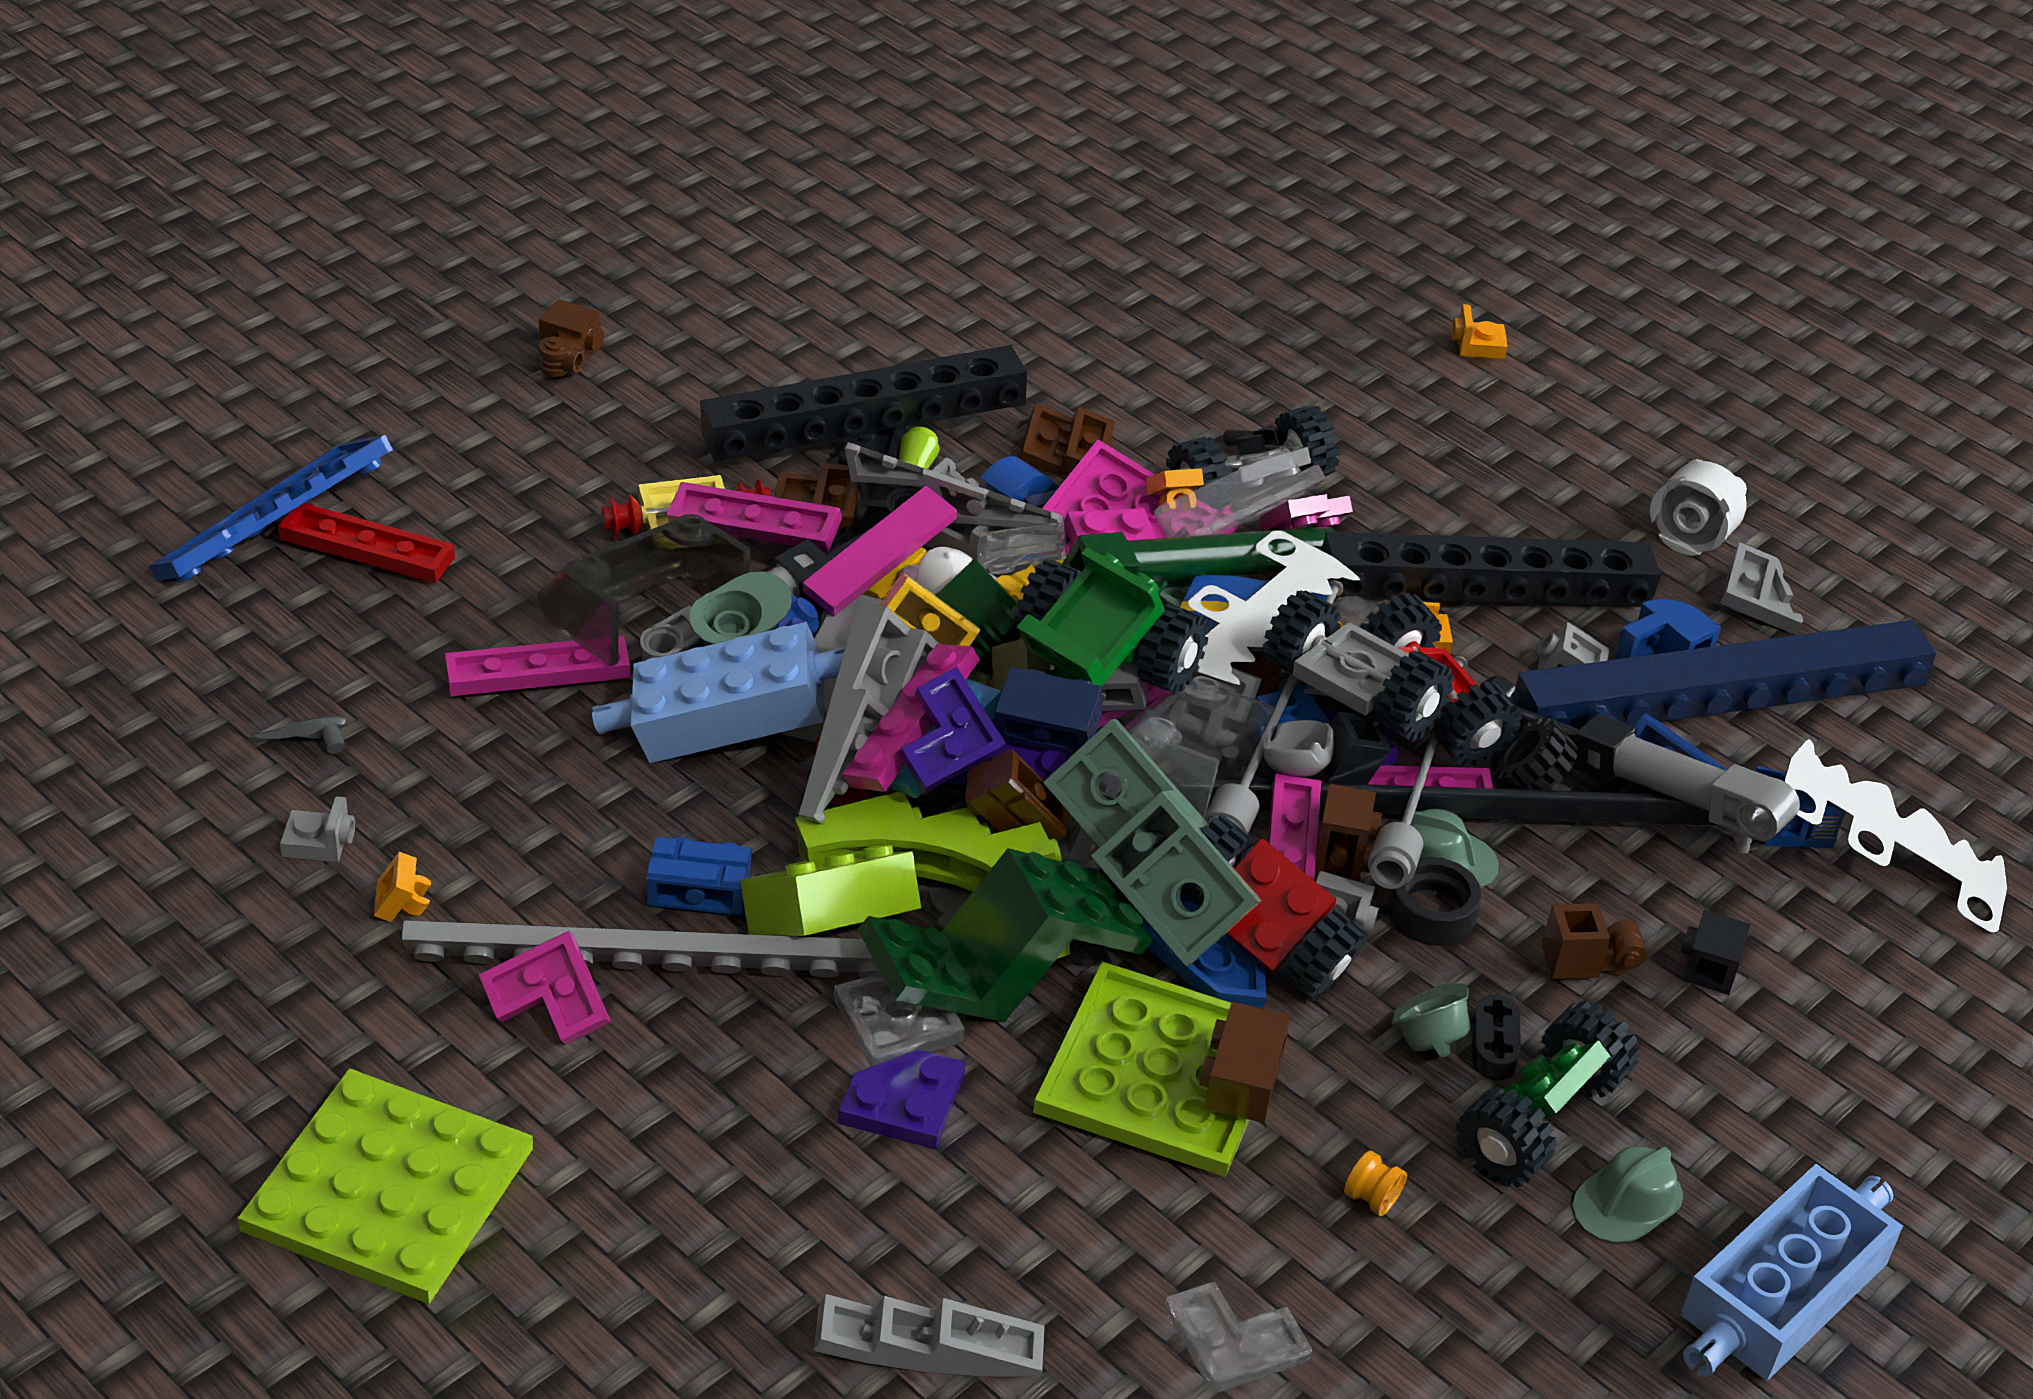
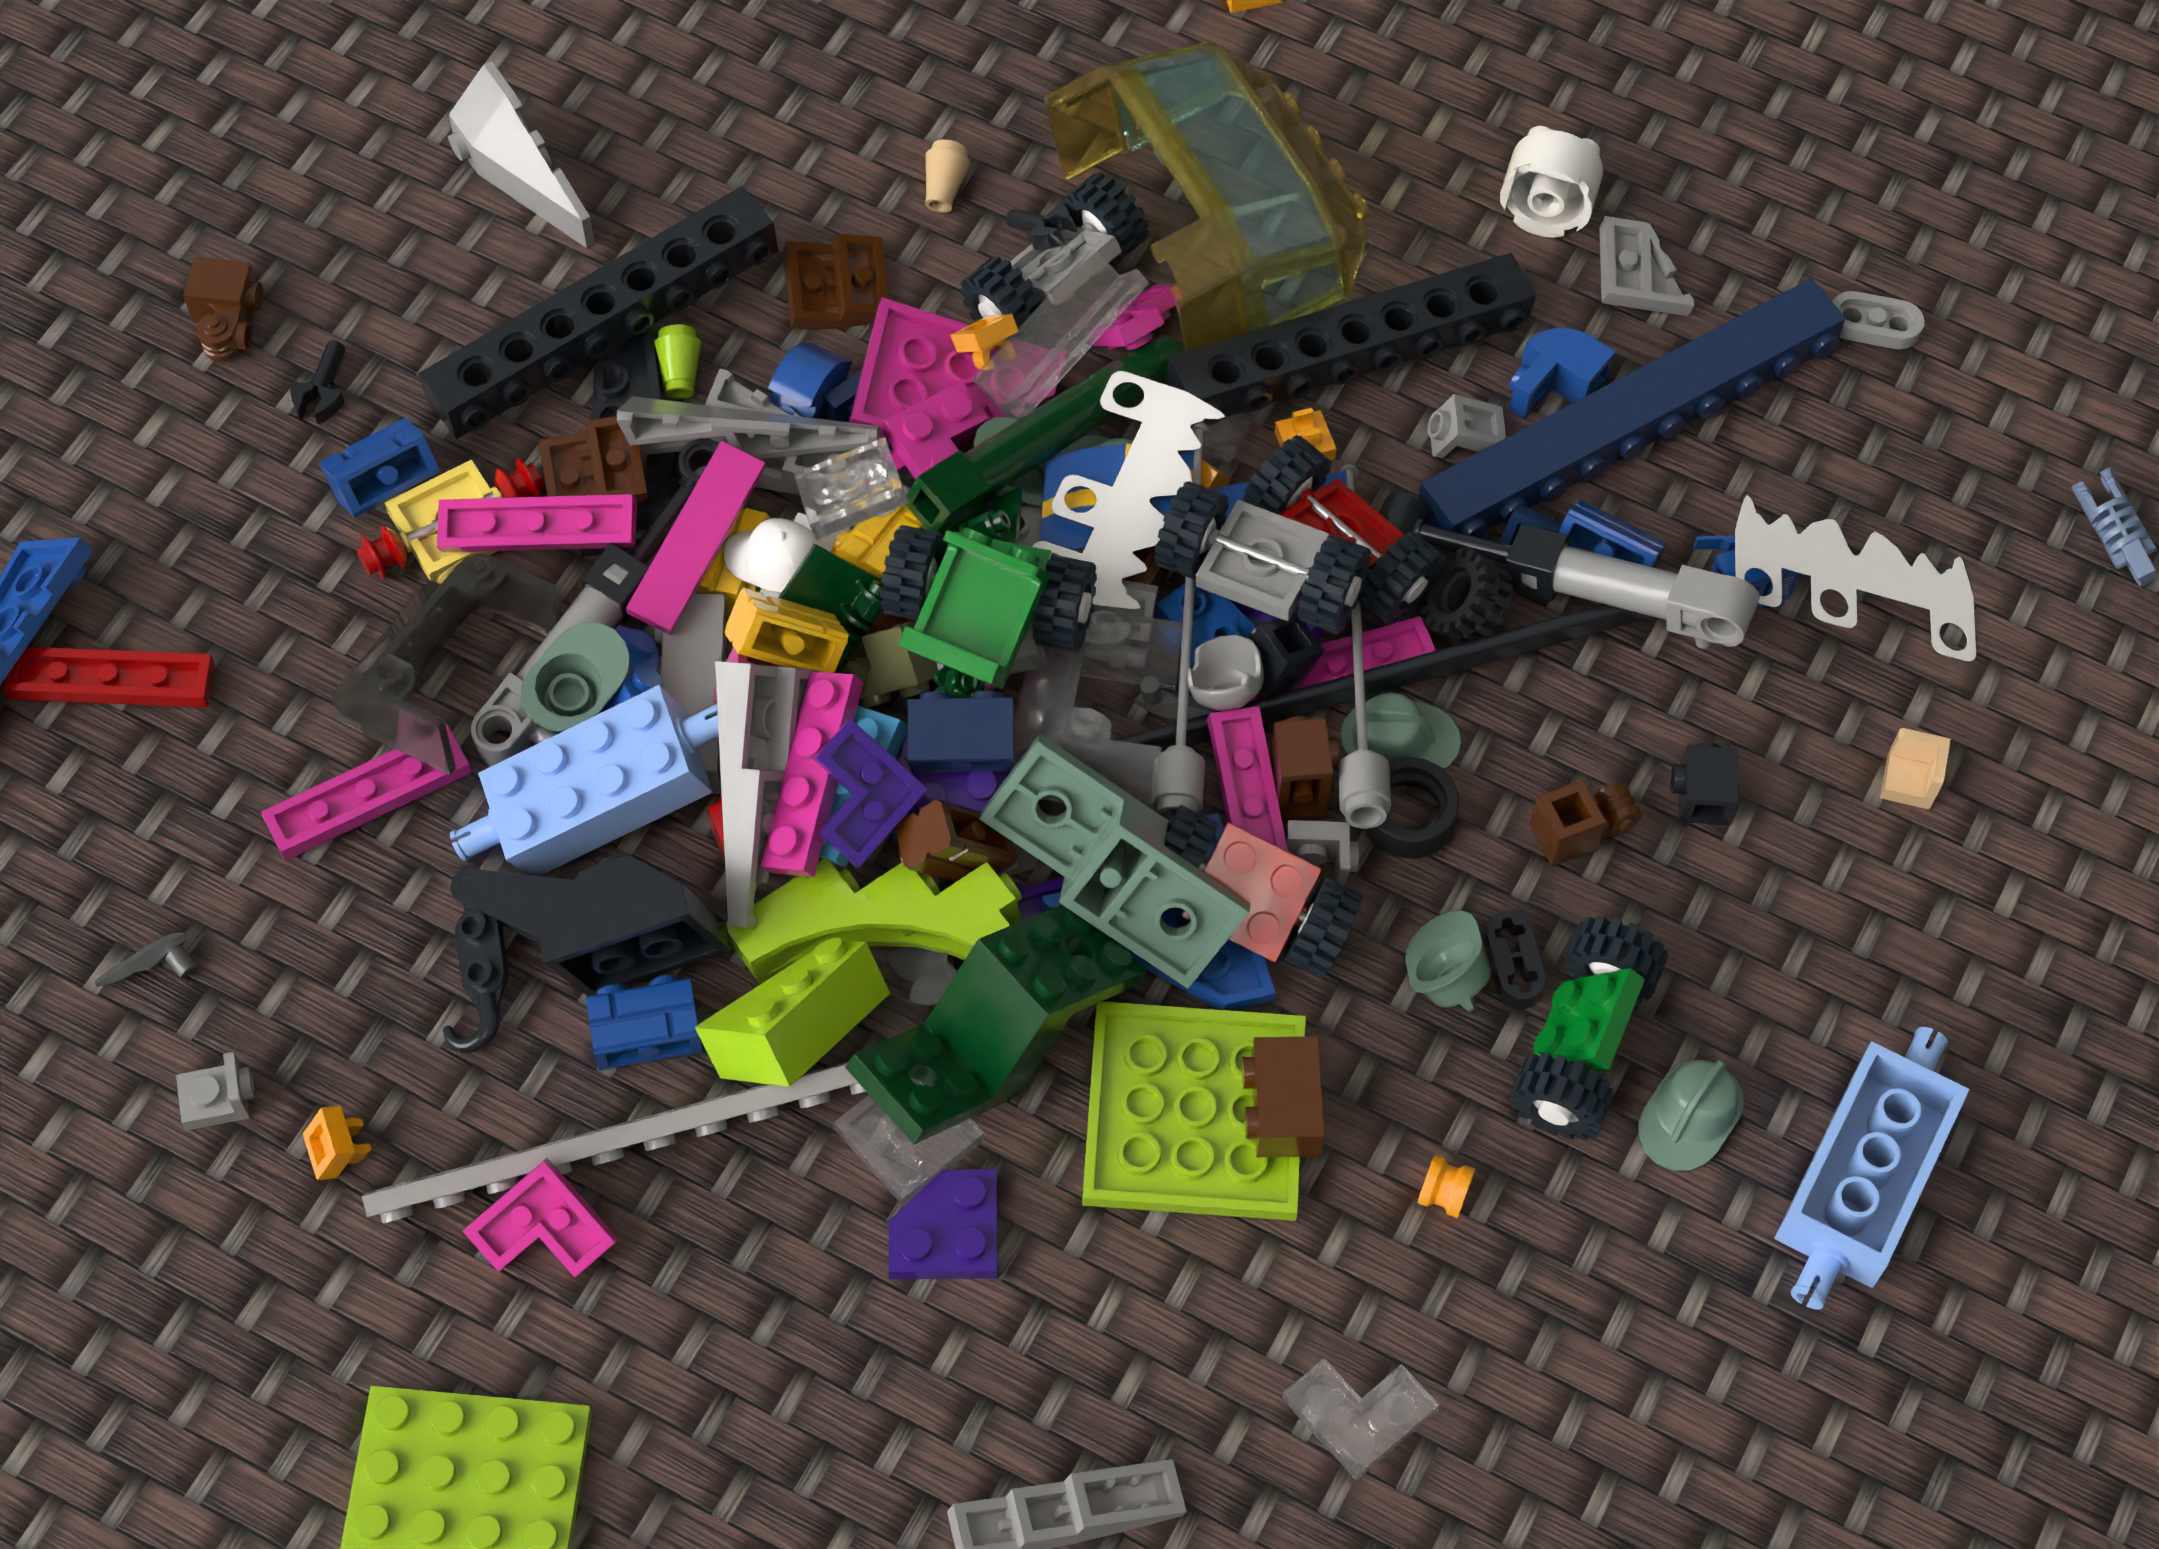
camera: 15 degrees left, 20 degrees up
none -> black bar [290,340,345,424]
none -> blue brick [319,418,440,518]
none -> black slope [443,855,731,1053]
none -> wedge [448,61,595,248]
none -> tan cone [925,140,971,213]
none -> clear yellow windscreen [1043,41,1370,351]
none -> light grey plate [1832,291,1925,349]
none -> tan panel [1880,728,1951,810]

